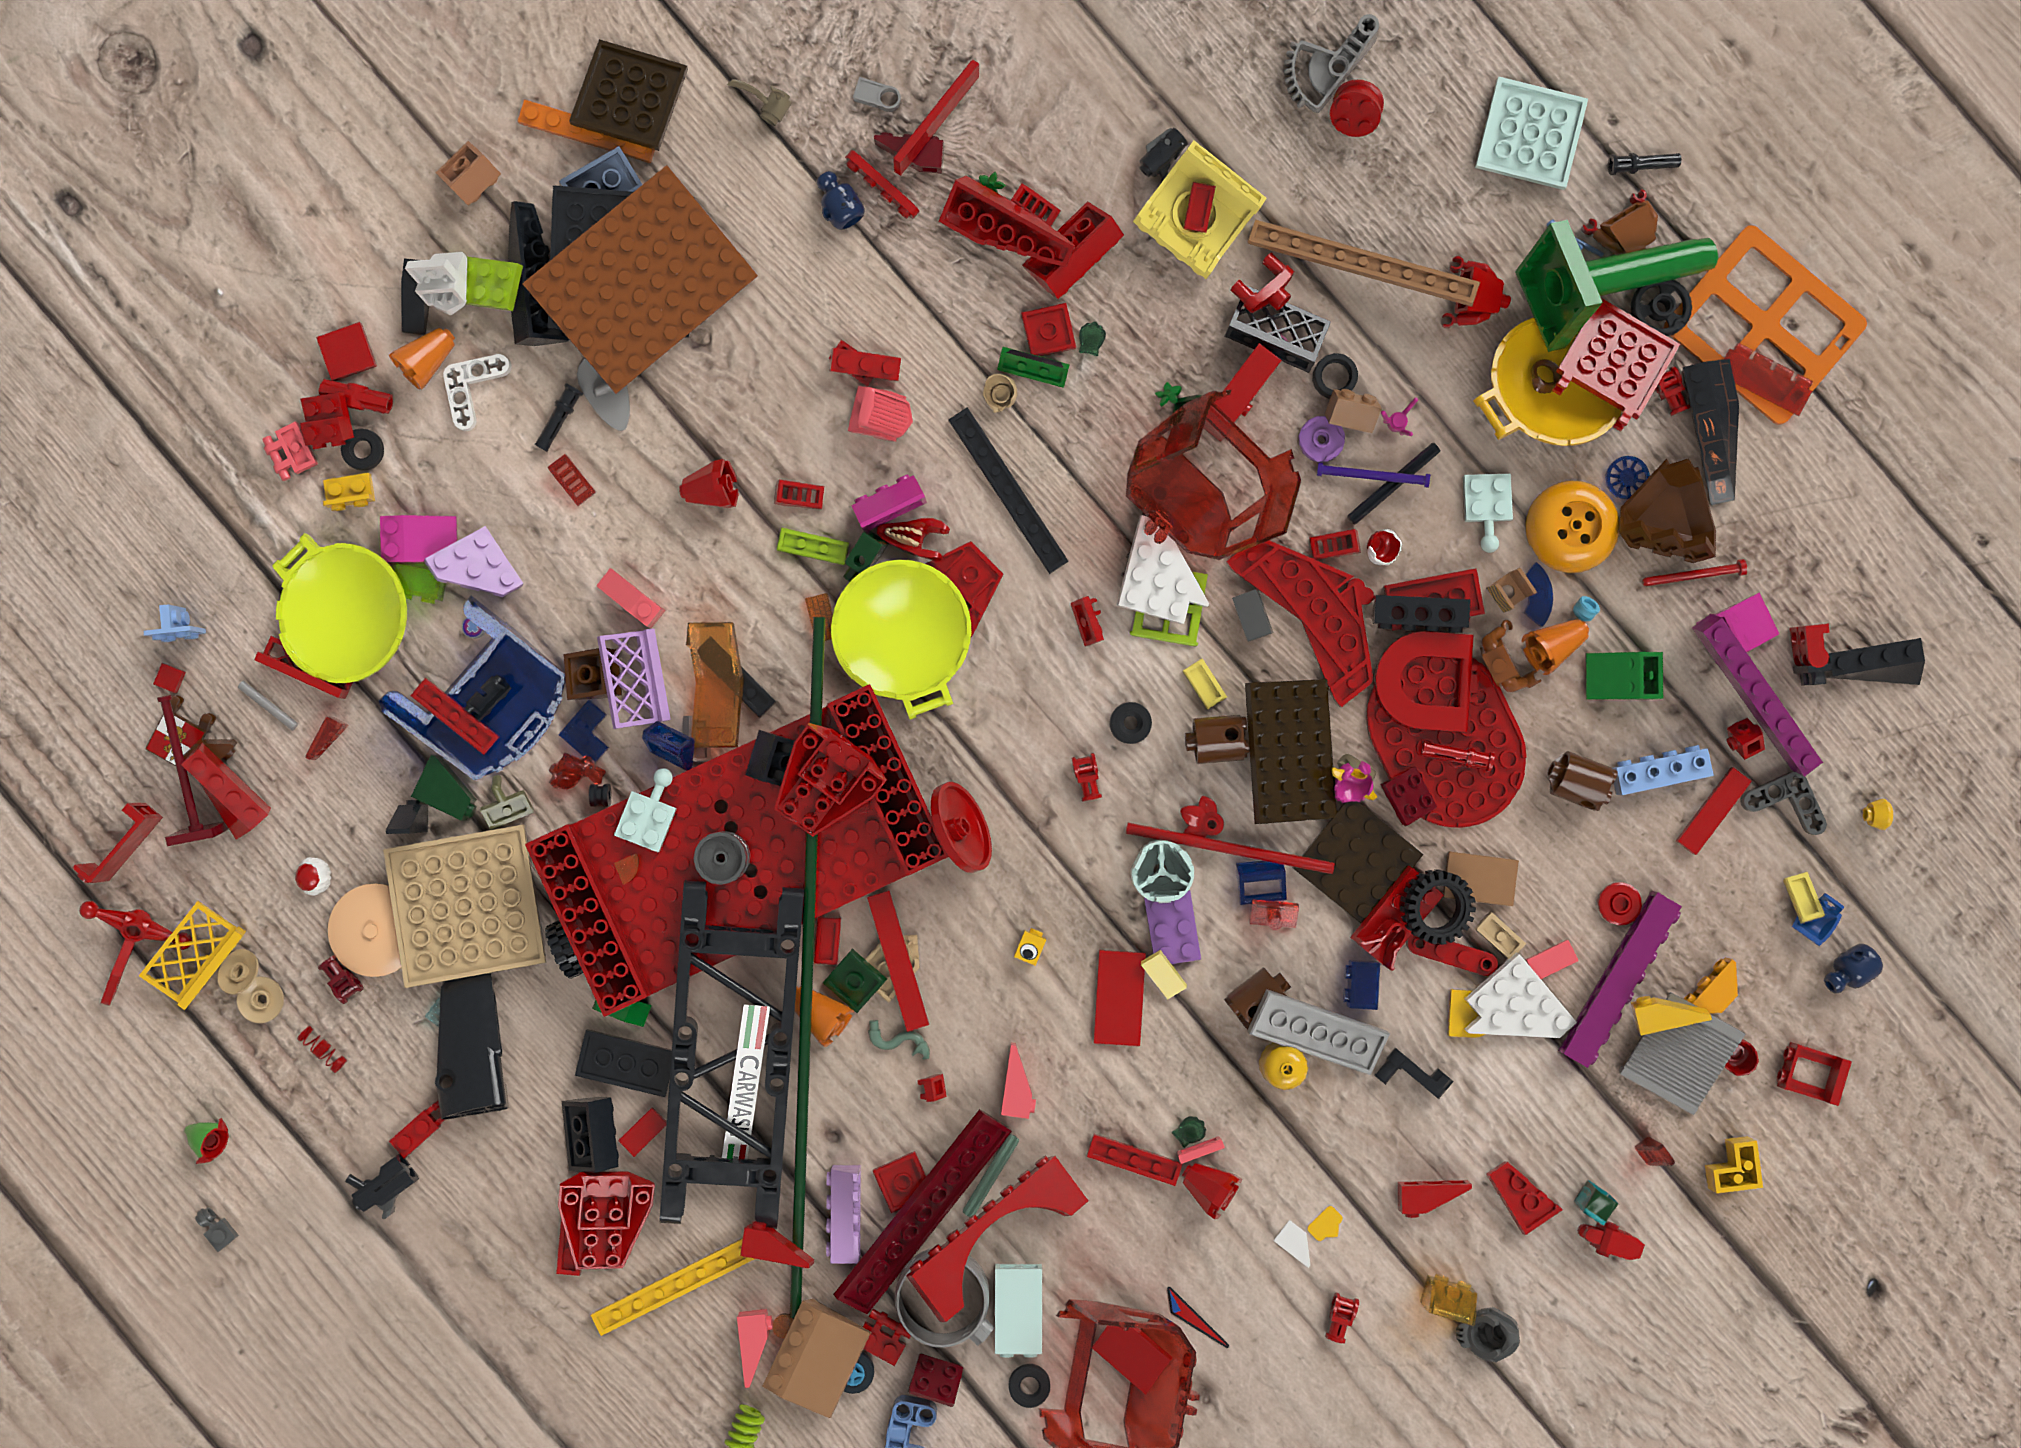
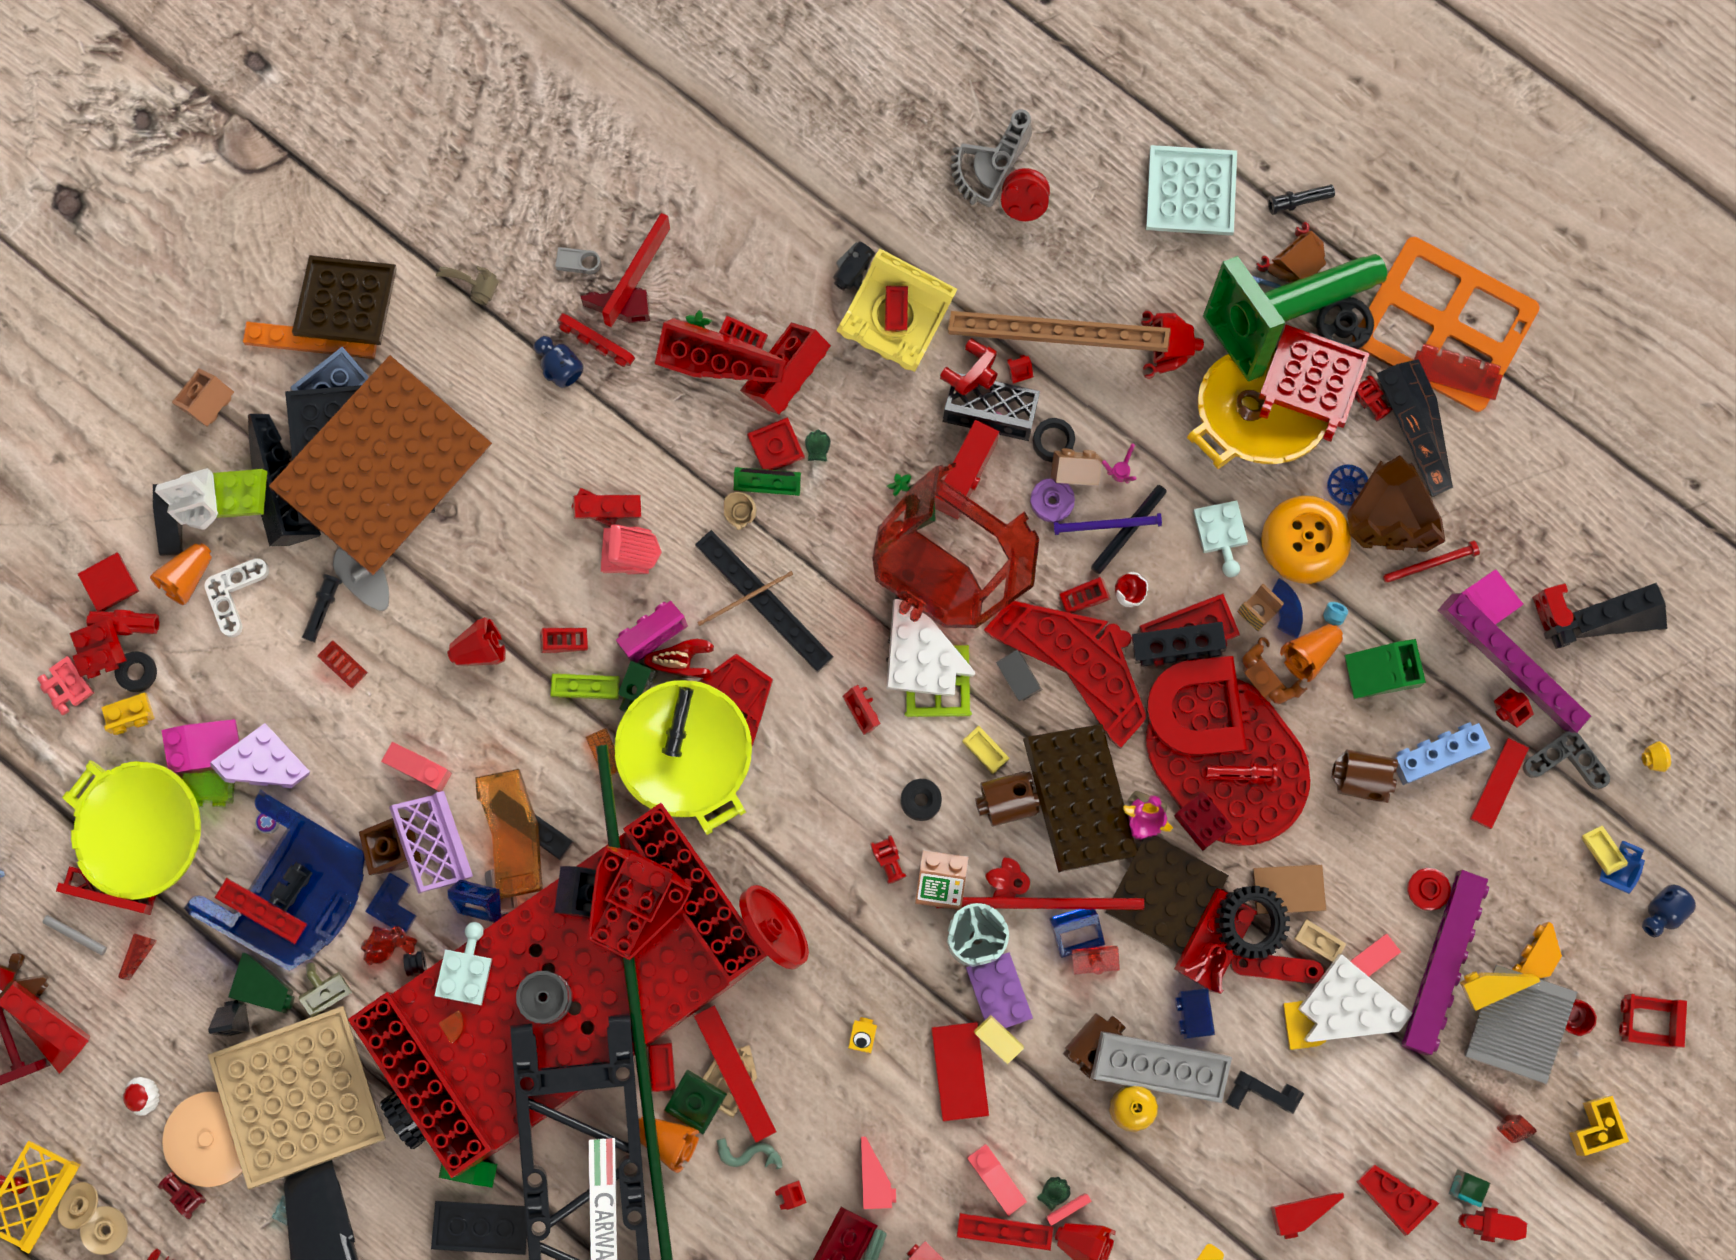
camera: 15 degrees left, 10 degrees down
none -> black pin [662,687,694,757]
none -> medium nougat piece [697,571,793,626]
none -> slope [915,850,969,910]
none -> coral slope [967,1144,1027,1216]
none -> red tile [1007,354,1034,384]

